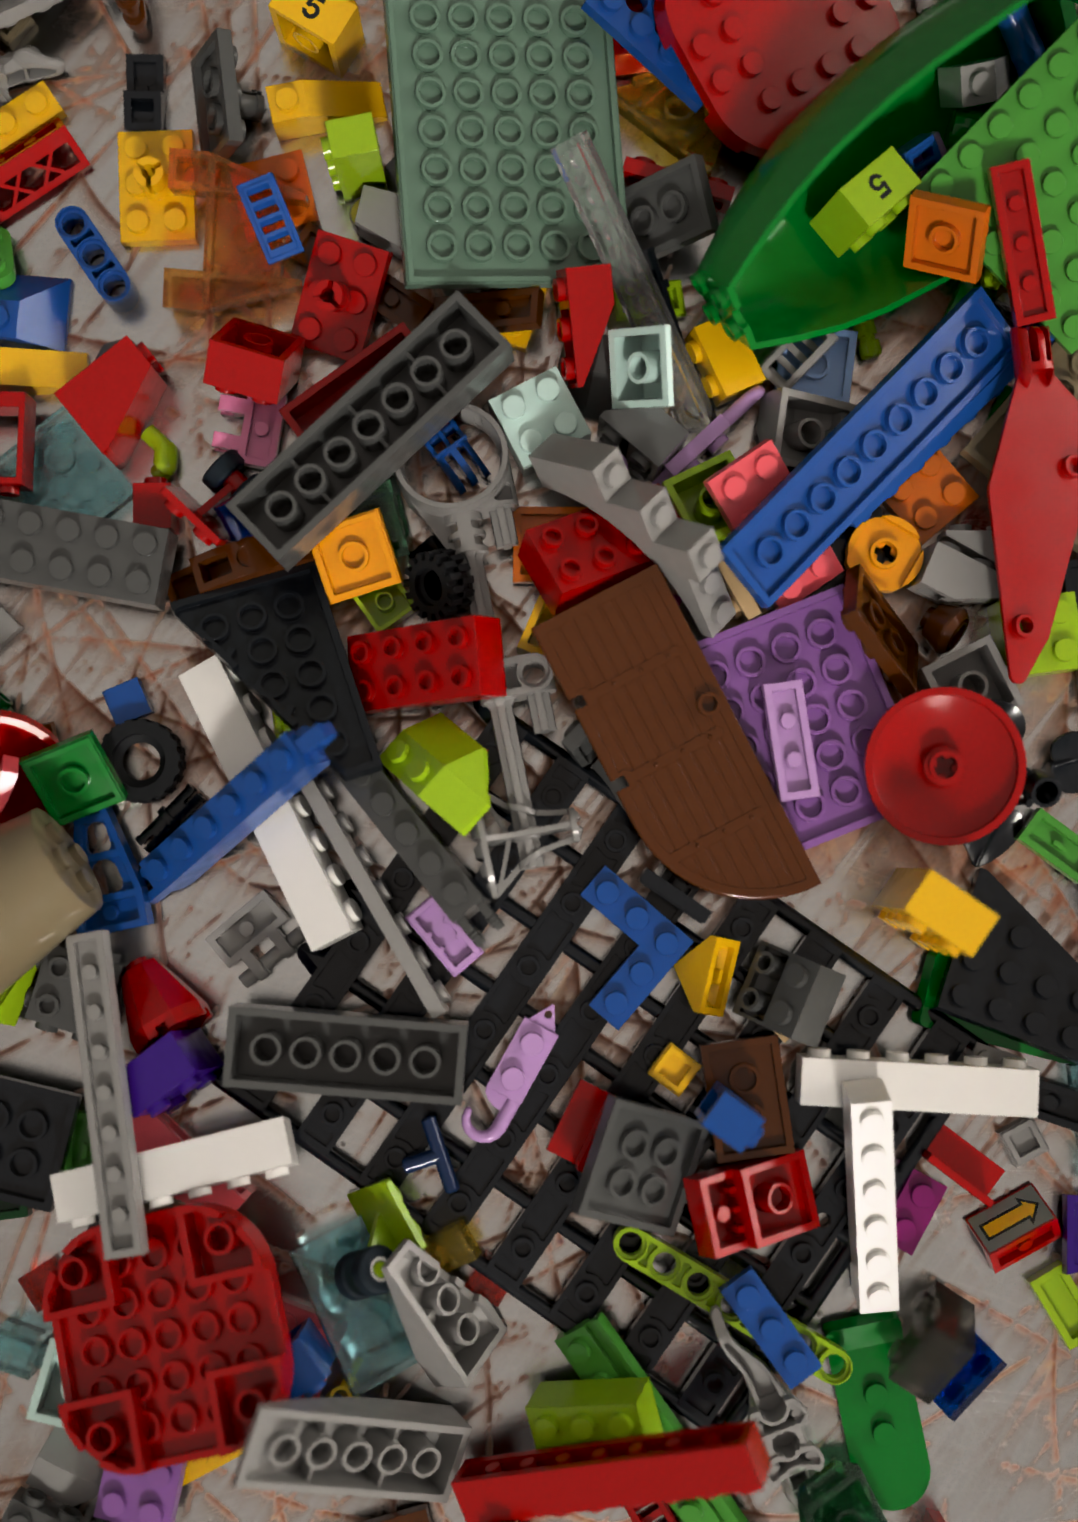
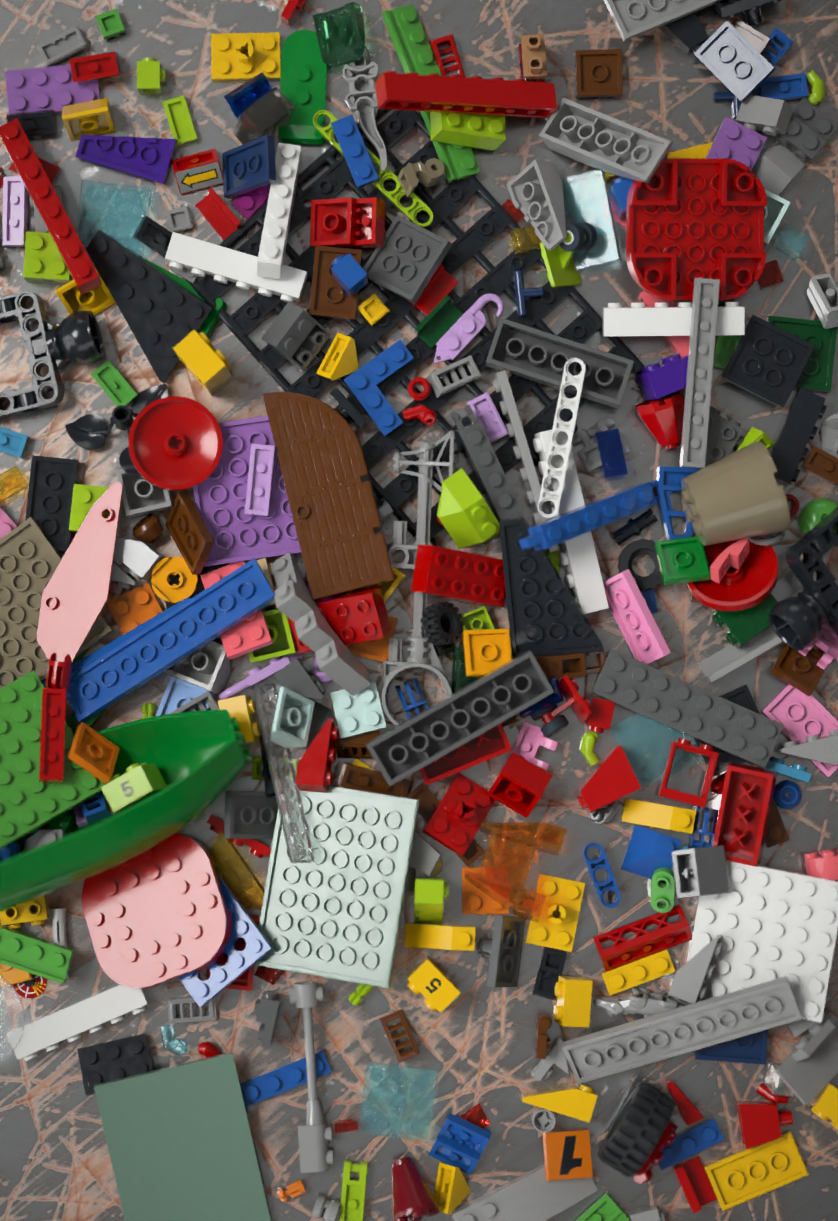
camera: 160 degrees left, 0 degrees up
blue slope [236,172,305,266] -> none
none -> yellow plate [211,32,281,81]
none -> dark blue plate [222,135,276,199]
none -> reddish brown slope [334,731,380,758]
none -> dark tan leg [397,158,444,197]
none -> red arm [402,404,437,426]
none -> red plate [408,377,431,401]
none -> dark green panel [414,295,463,349]
none -> light grey slope [428,355,481,398]
none -> white beam [538,358,585,518]
none -> yellow brick [553,976,593,1027]
none -> clear blue plate [595,428,628,479]
none -> bright pink plate [603,569,671,665]

